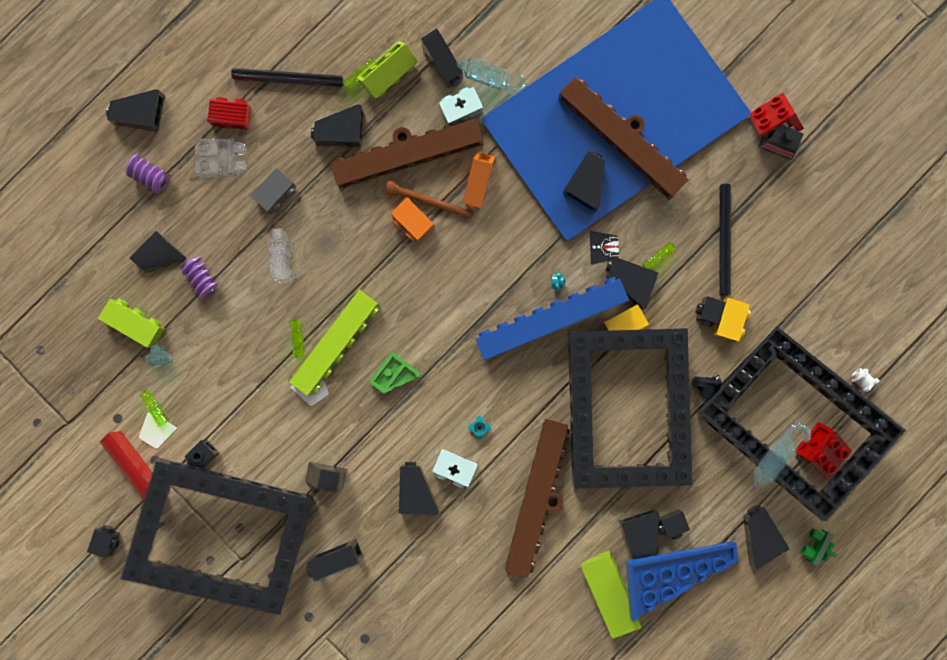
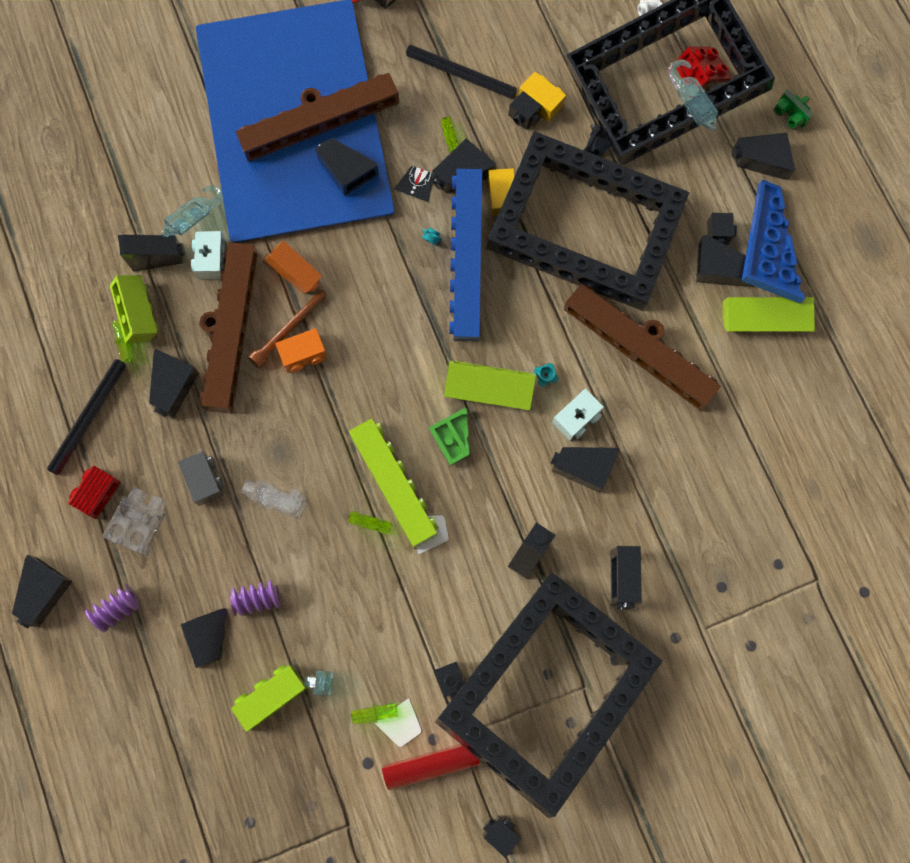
camera: 70 degrees left, 10 degrees down
none -> lime brick [444,360,536,410]

